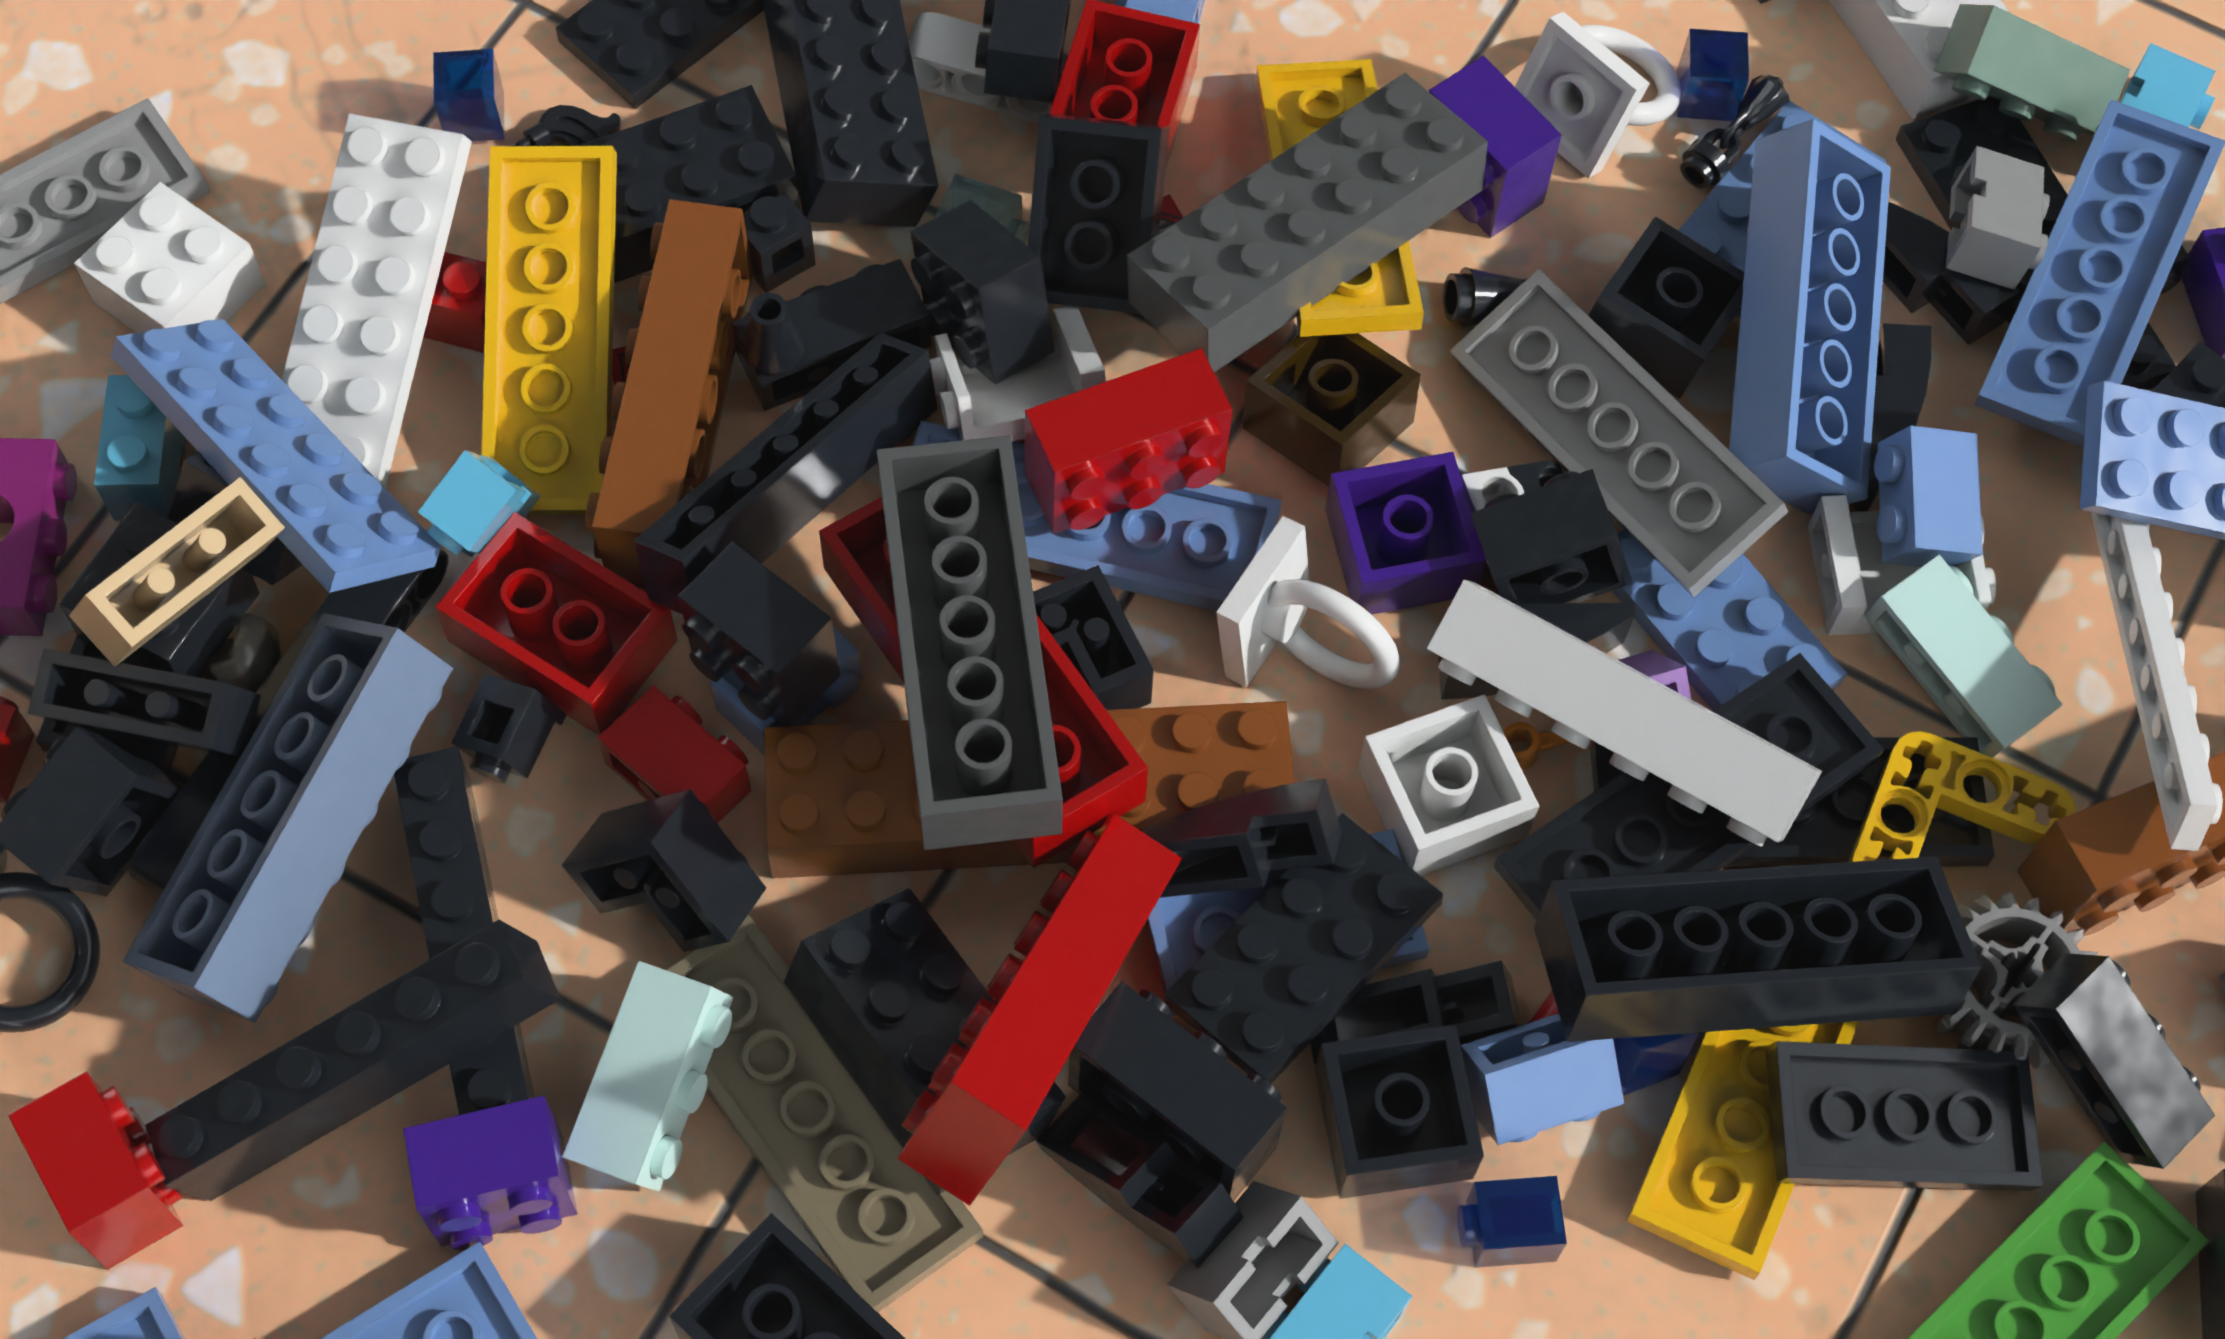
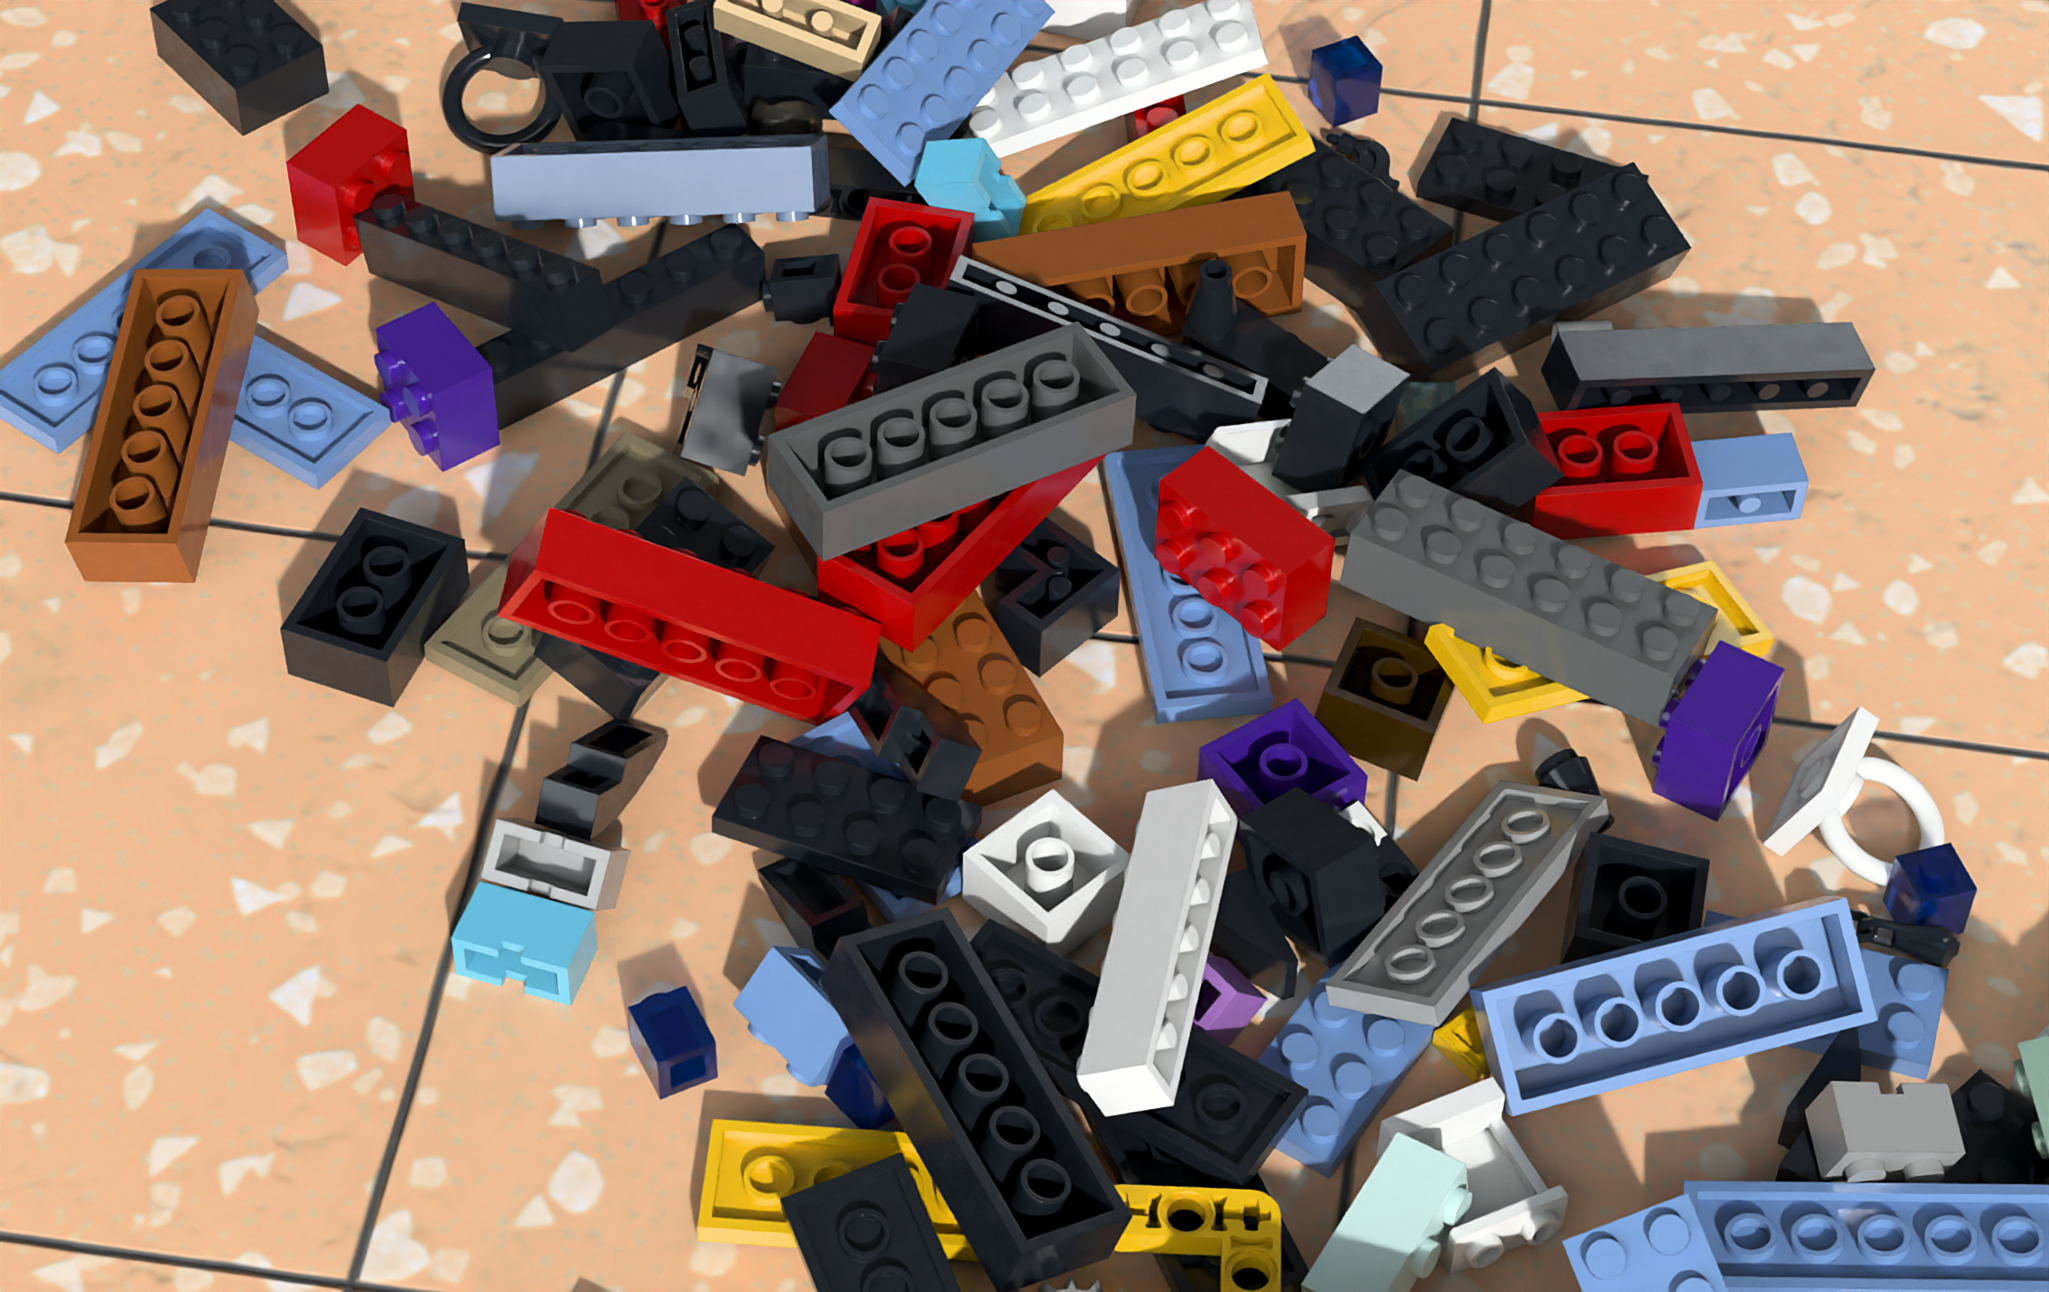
camera: 70 degrees right, 15 degrees down
light aqua brick [562,961,734,1191] -> none
black brick [743,192,816,293] -> none
black brick [1068,981,1287,1201] -> none
white tile [1216,516,1400,689] -> none
black brick [1315,1024,1484,1199] -> none
black slope [1854,323,1931,512] -> none
medium blue brick [1874,425,1983,567] -> none

